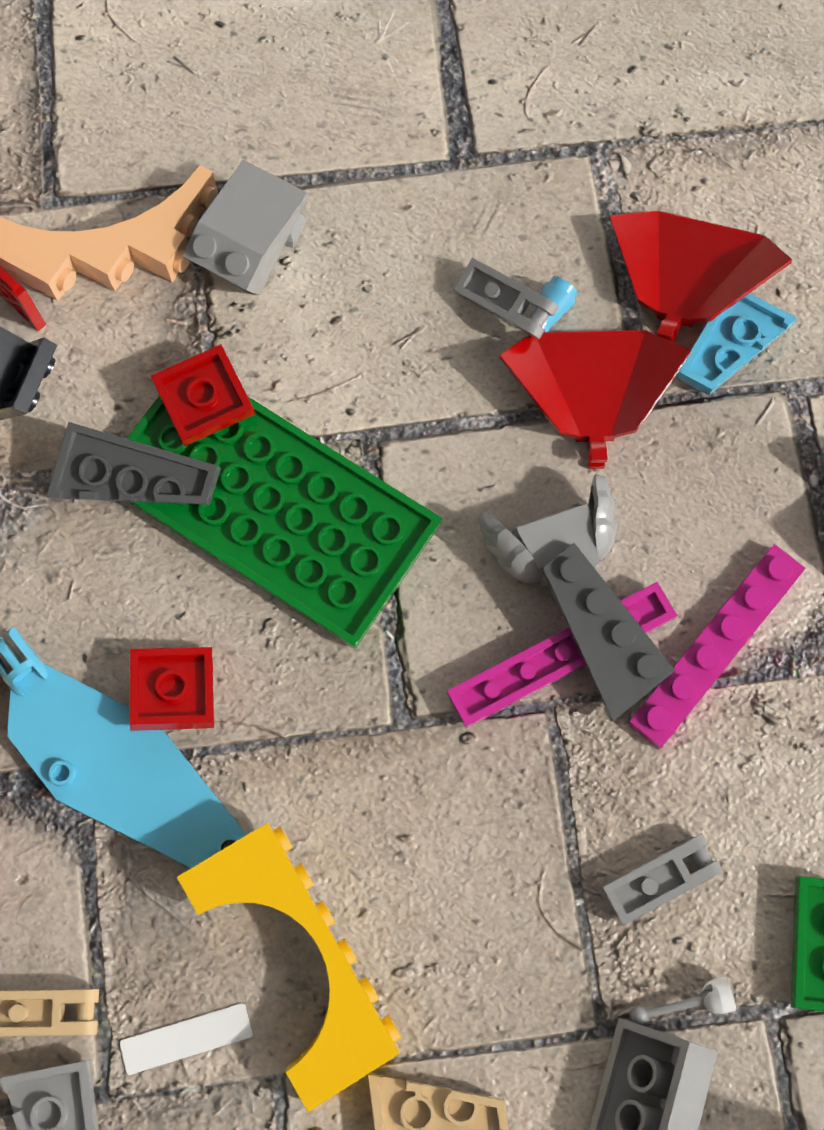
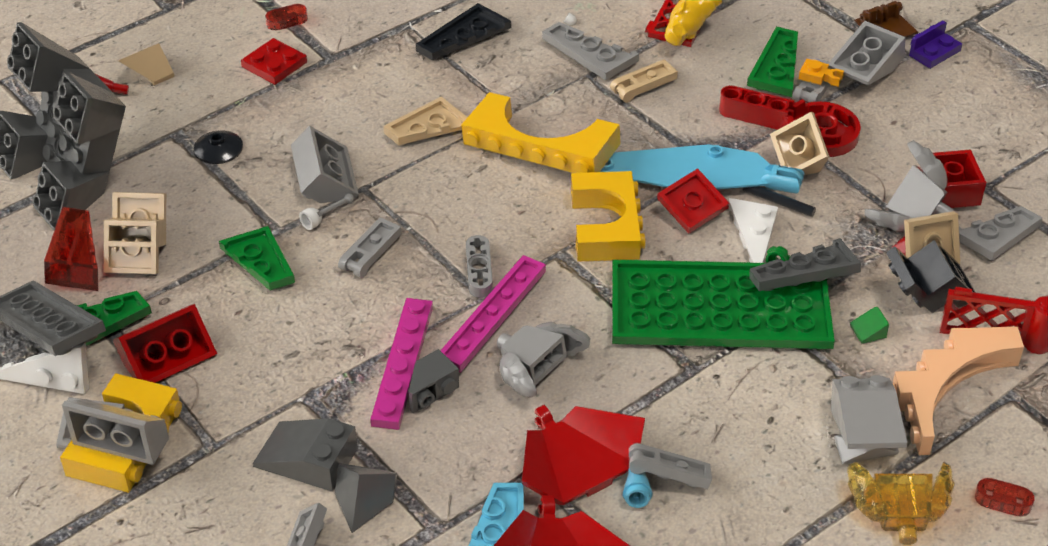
camera: 150 degrees right, 30 degrees down
white sticker [120,1003,253,1075] -> none
red plate [151,344,255,447] -> none
dark grey wing [540,543,675,721] -> none
none -> dark grey slope [409,349,459,414]
none -> light grey beam [466,235,493,298]
none -> yellow arch [571,171,645,262]
none -> white wing [729,198,778,263]
none -> black bar [743,186,816,217]
none -> green plate [765,246,791,263]
none -> clear yellow torso [847,461,955,545]
none -> green slope [850,307,889,344]
none -> clear red beam [975,478,1035,517]

